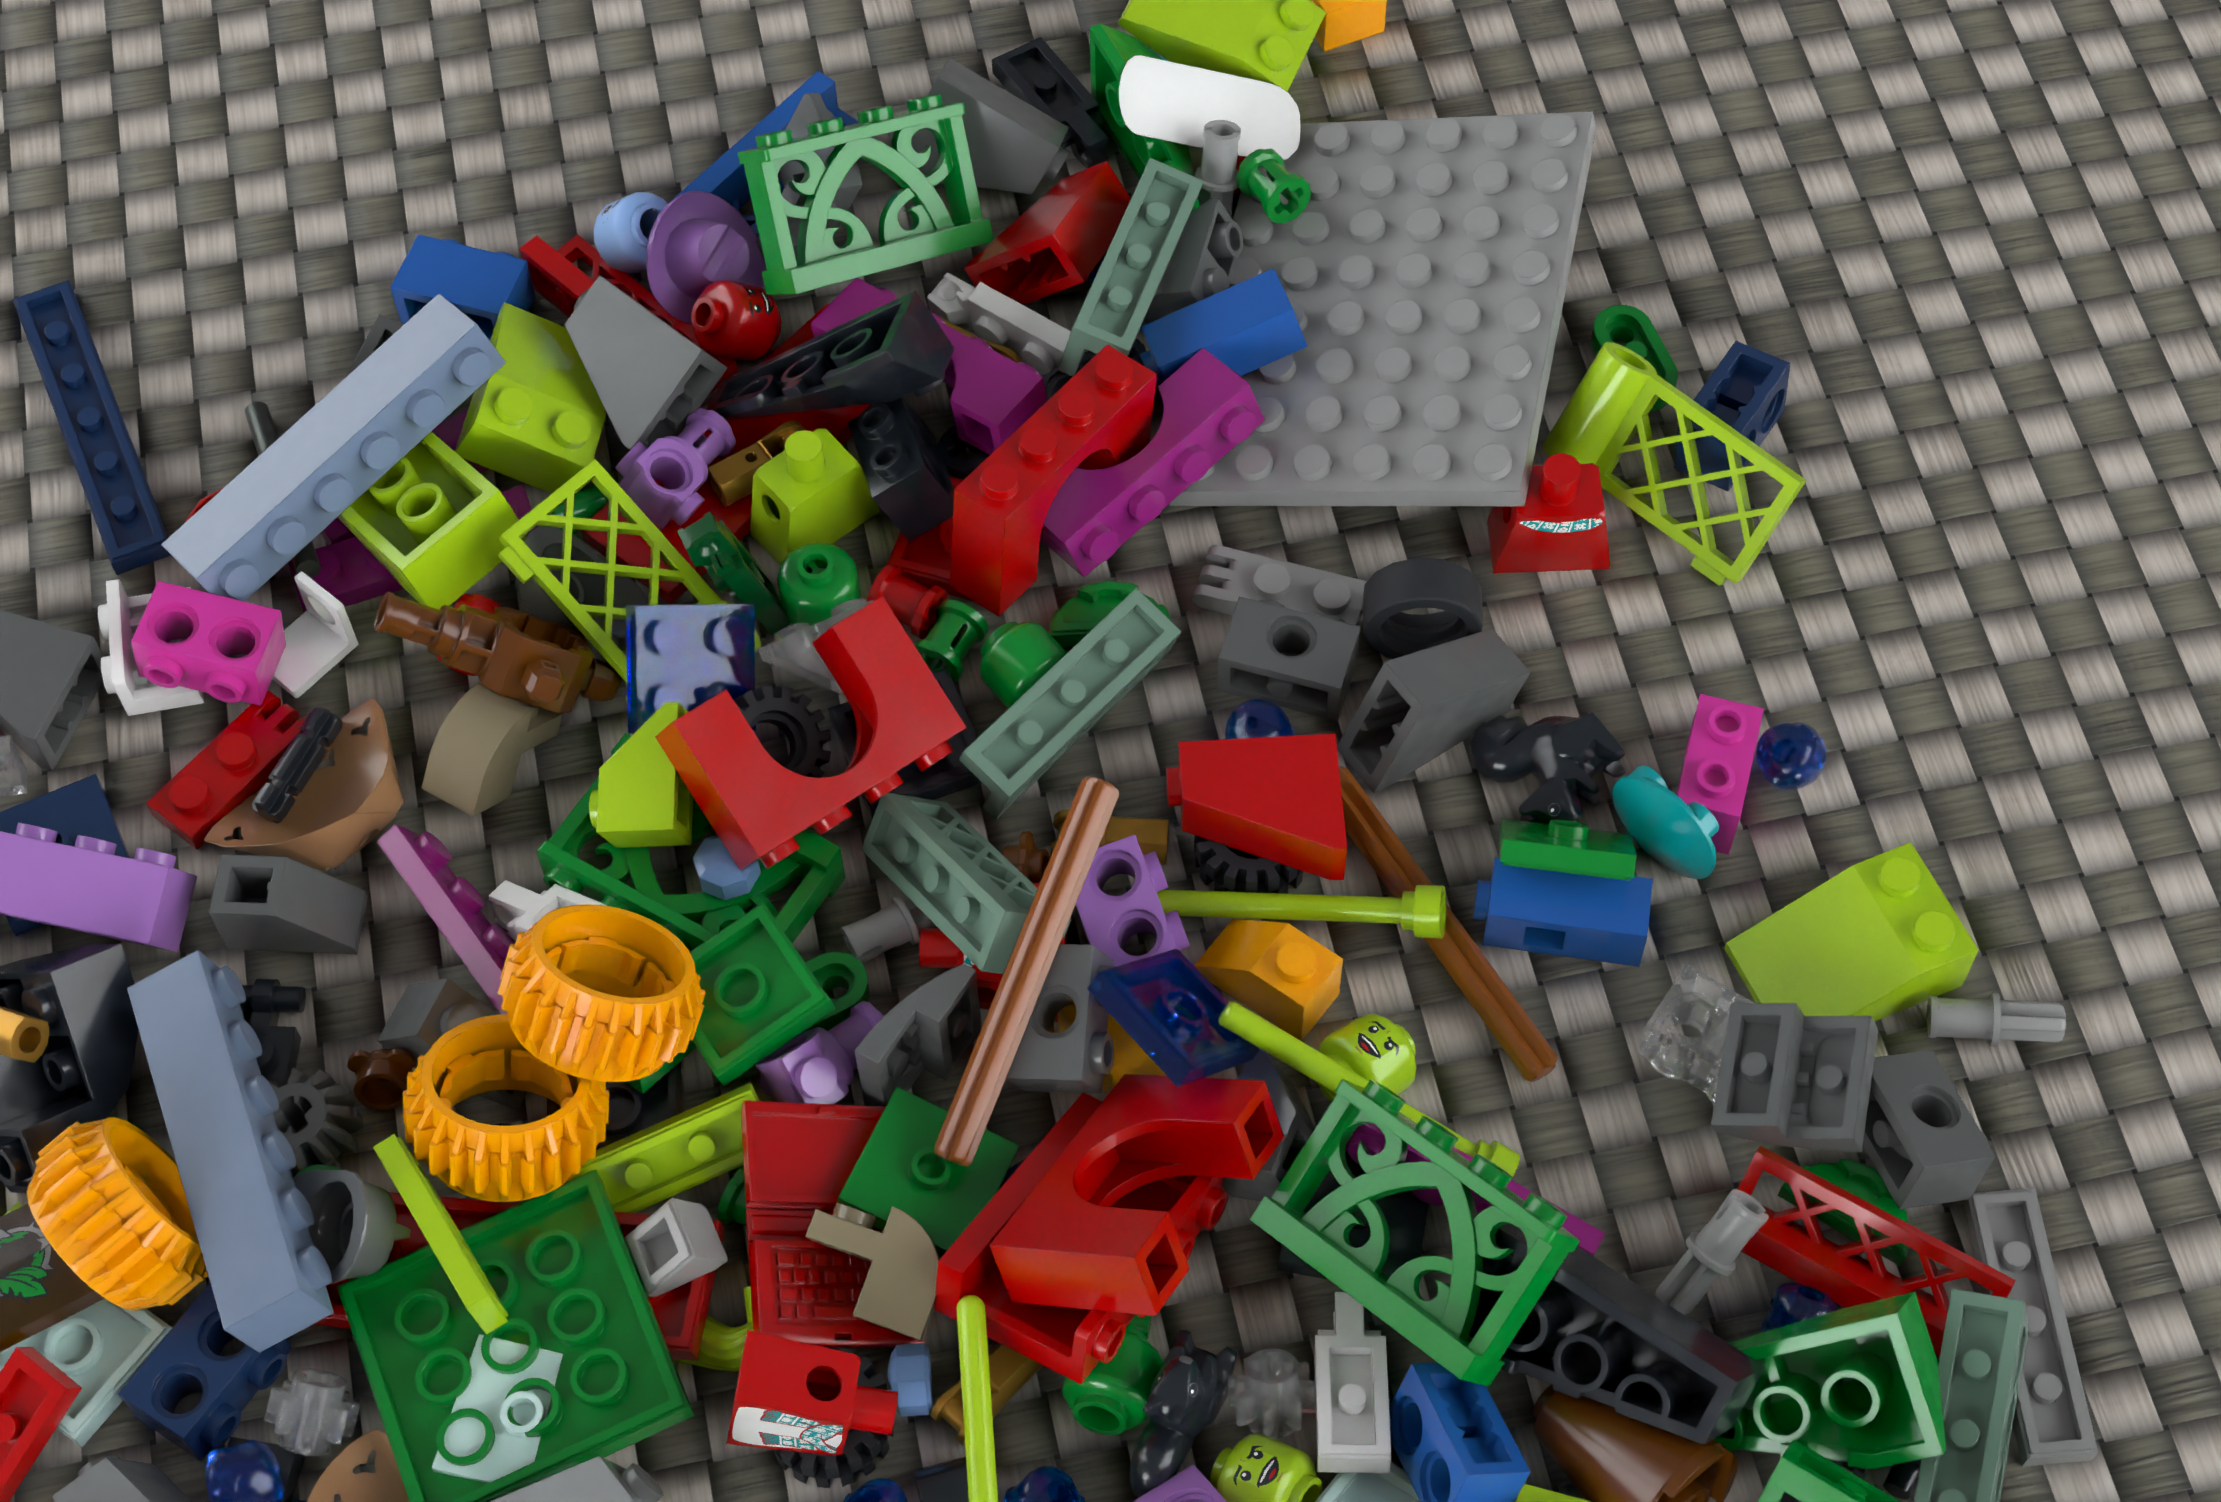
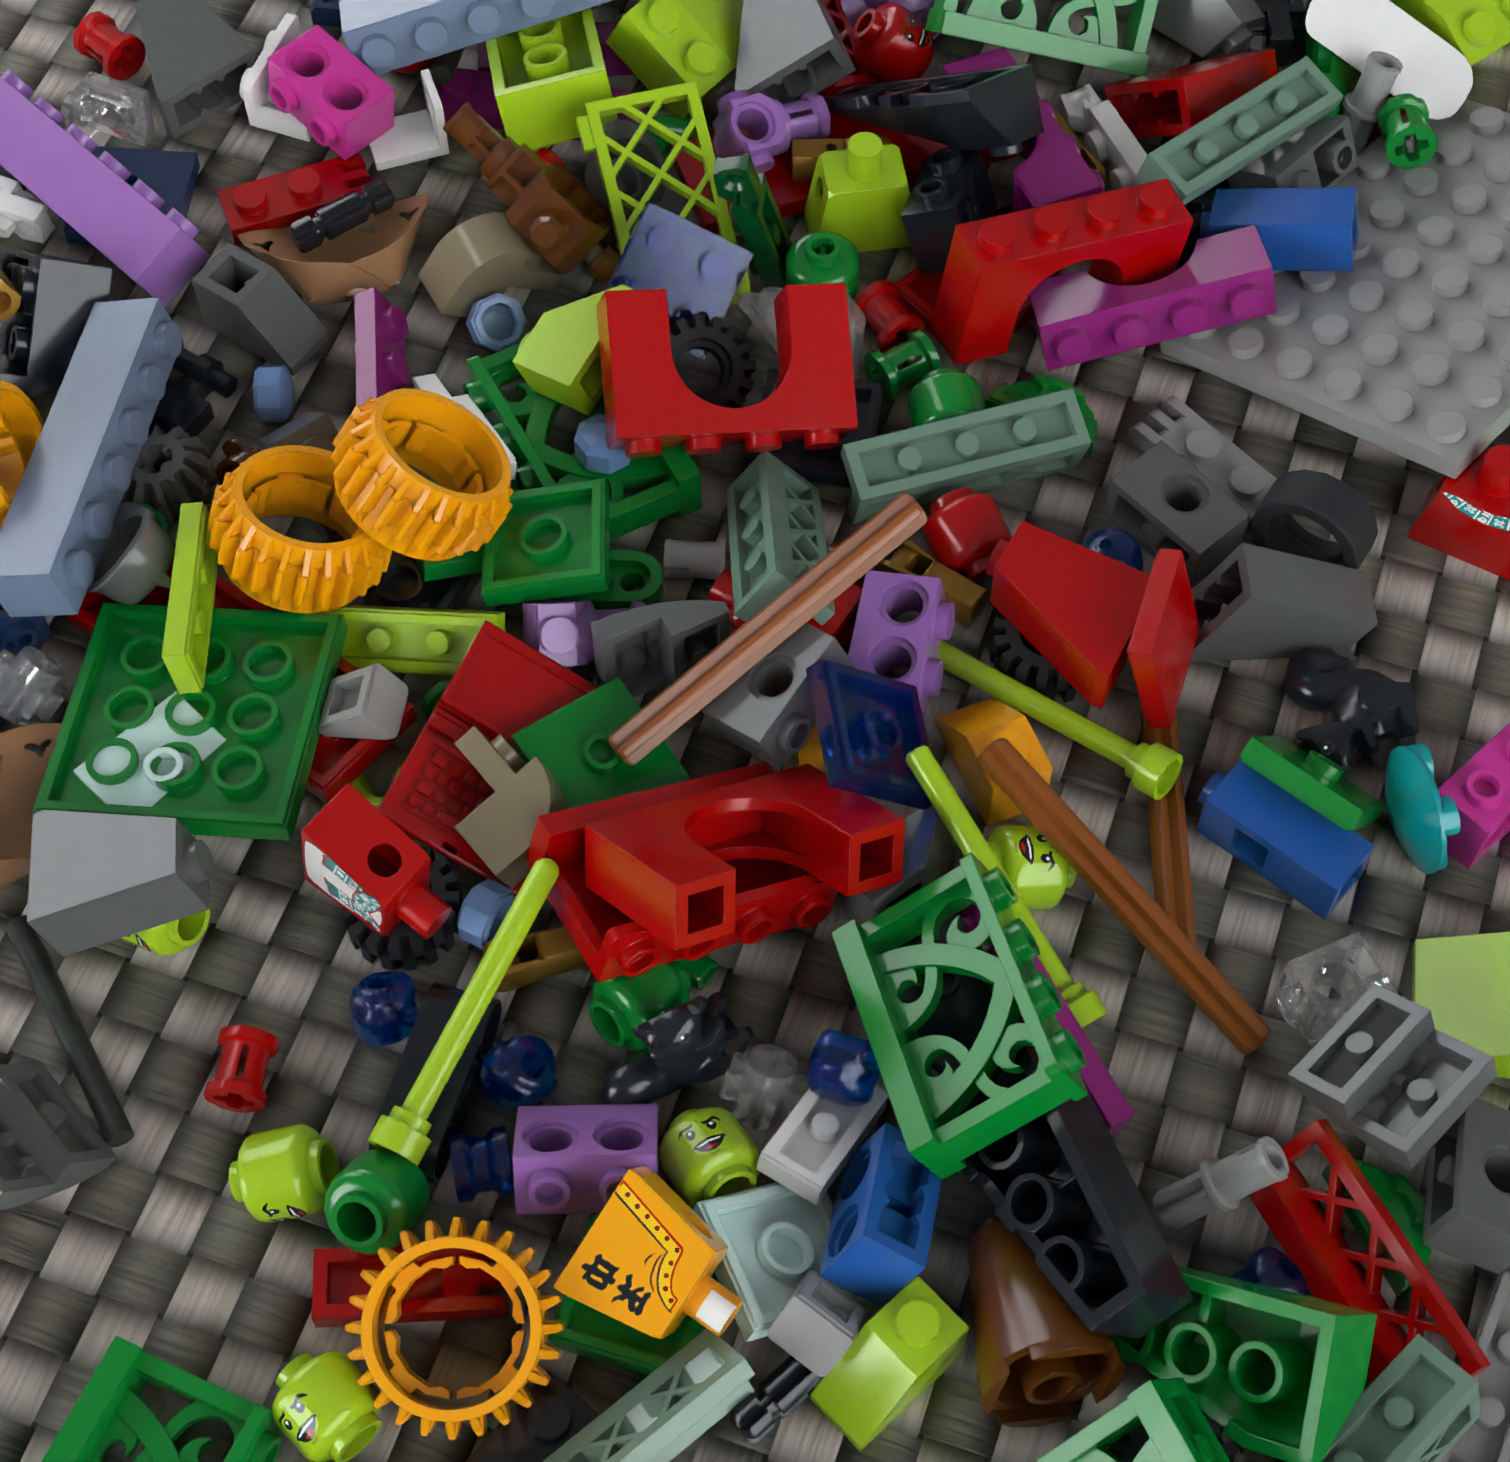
camera: 30 degrees right, 0 degrees up
none -> medium blue tile [253,365,295,422]
none -> medium blue tile [466,293,527,352]
none -> clear blue piece [806,1029,880,1107]
none -> red head [923,487,1012,582]
none -> dark orange axle [977,737,1271,1055]
none -> red tile [1127,548,1200,730]

